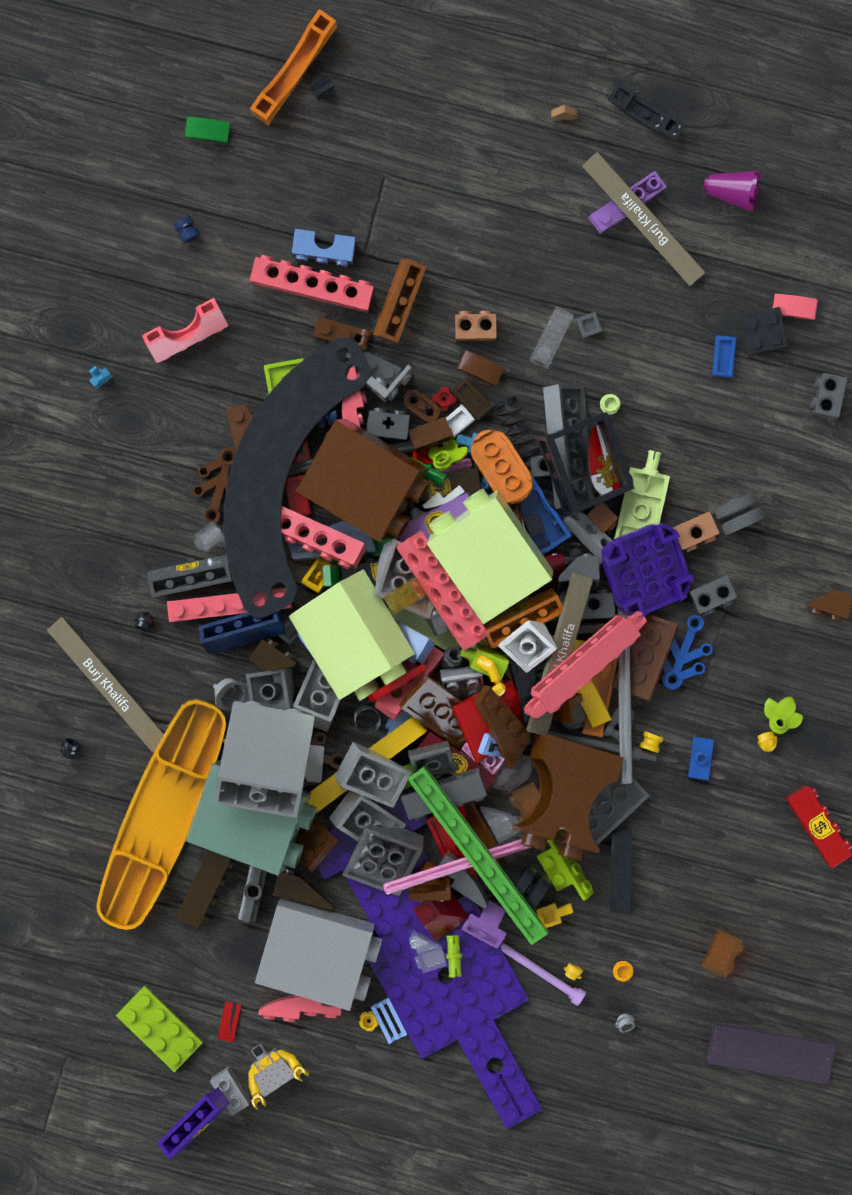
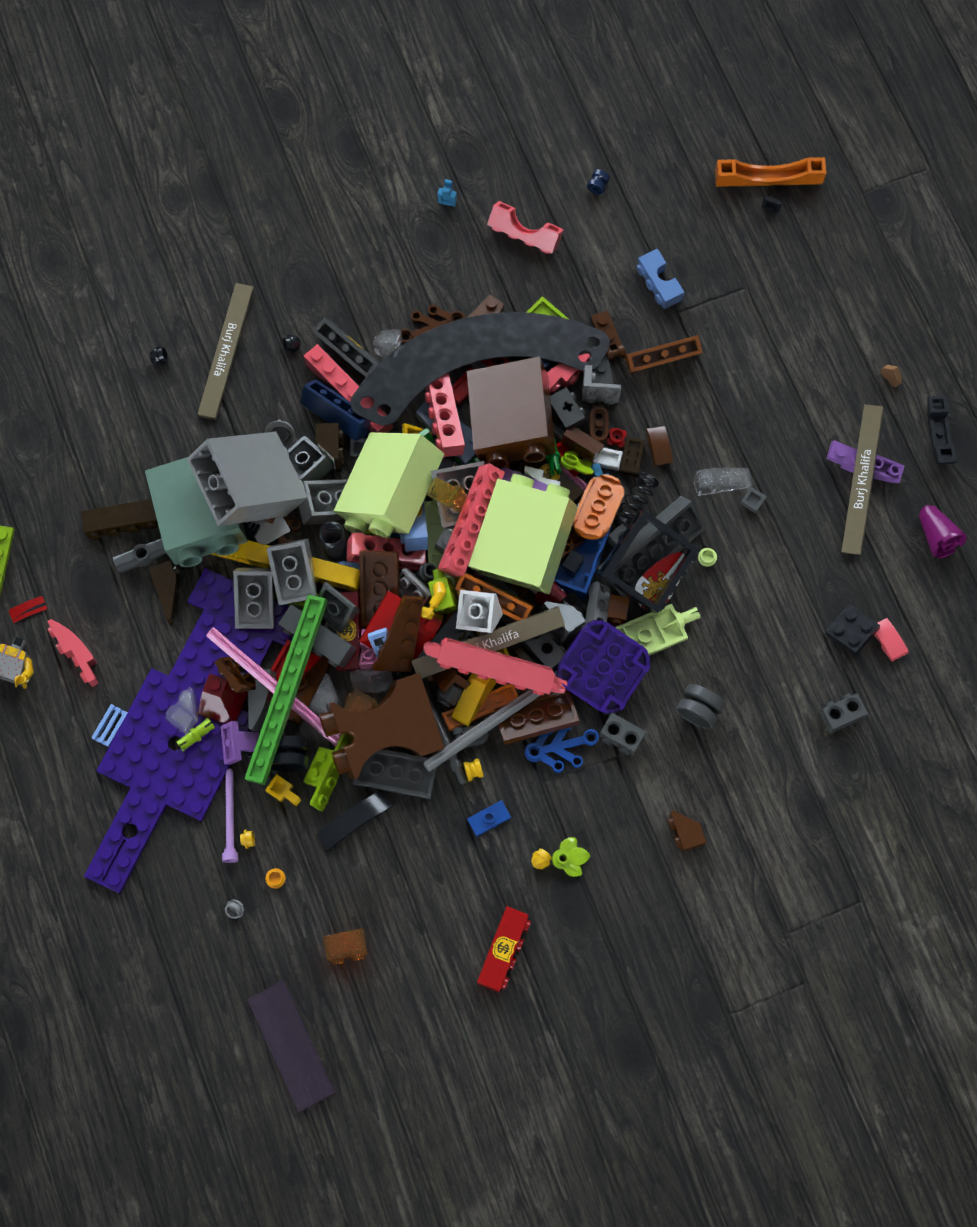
camera: 55 degrees right, 15 degrees down
light orange piece [96,699,226,930] -> none
green slope [185,117,230,143] -> none
coral brick [250,255,374,313] -> none
light grey brick [255,898,382,1011] -> none
reddish brown plate [295,817,339,872] -> none
flat silver slope [343,826,424,896] -> none
yellow plate [359,1011,379,1031] -> none
red tile [368,663,427,702] -> none
nougat brick [455,311,496,342] -> none
nougat brick [673,511,720,552] -> none
blue tile [712,335,736,378] -> none

